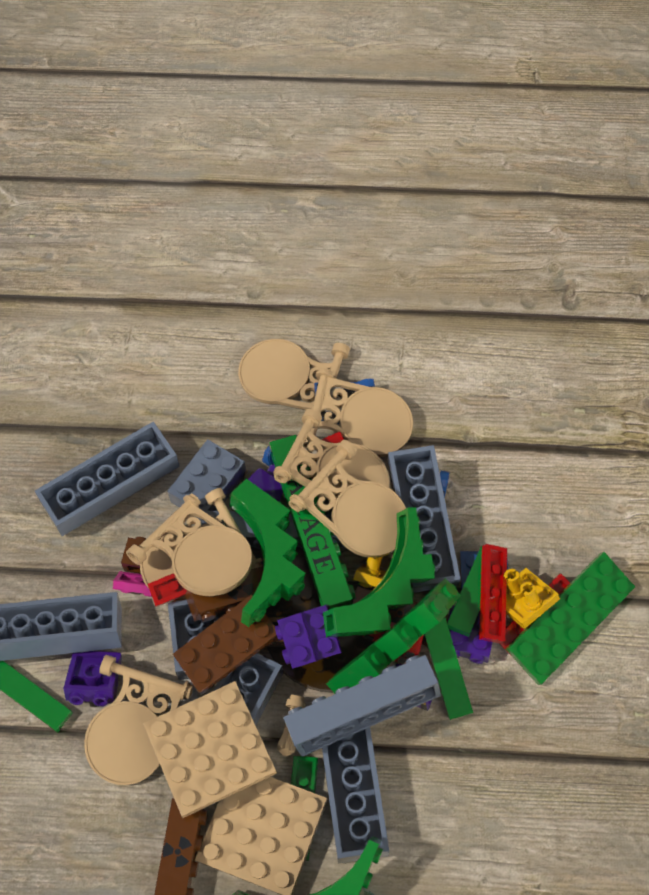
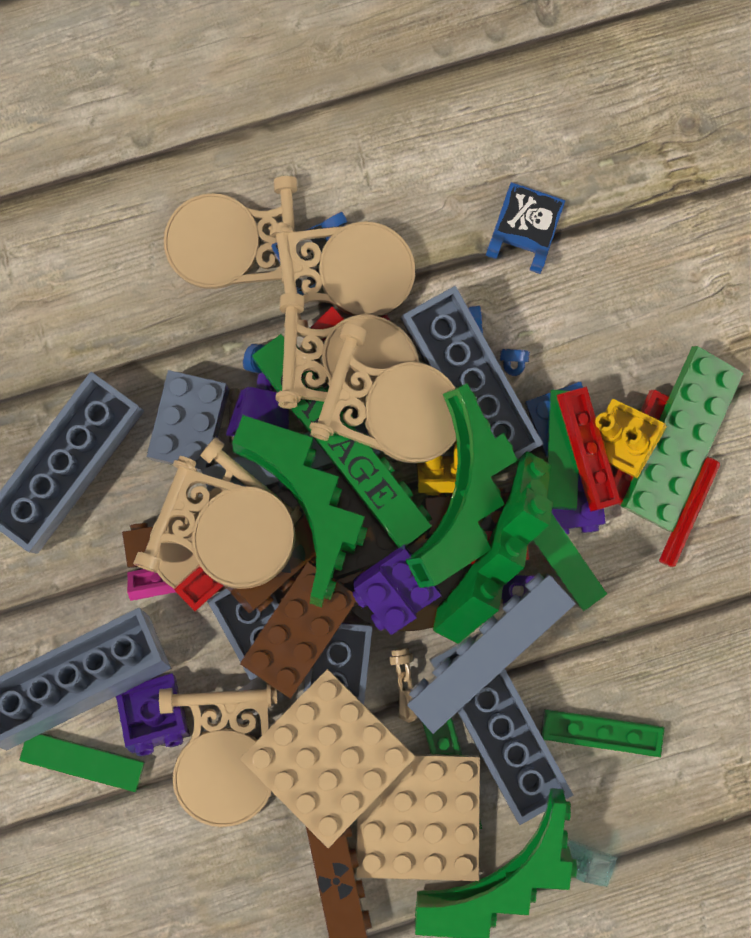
camera: 25 degrees left, 20 degrees up
none -> flag [485,182,565,274]
none -> blue tile [500,349,530,376]
none -> green tile [541,709,665,757]
none -> red axle [659,457,720,567]

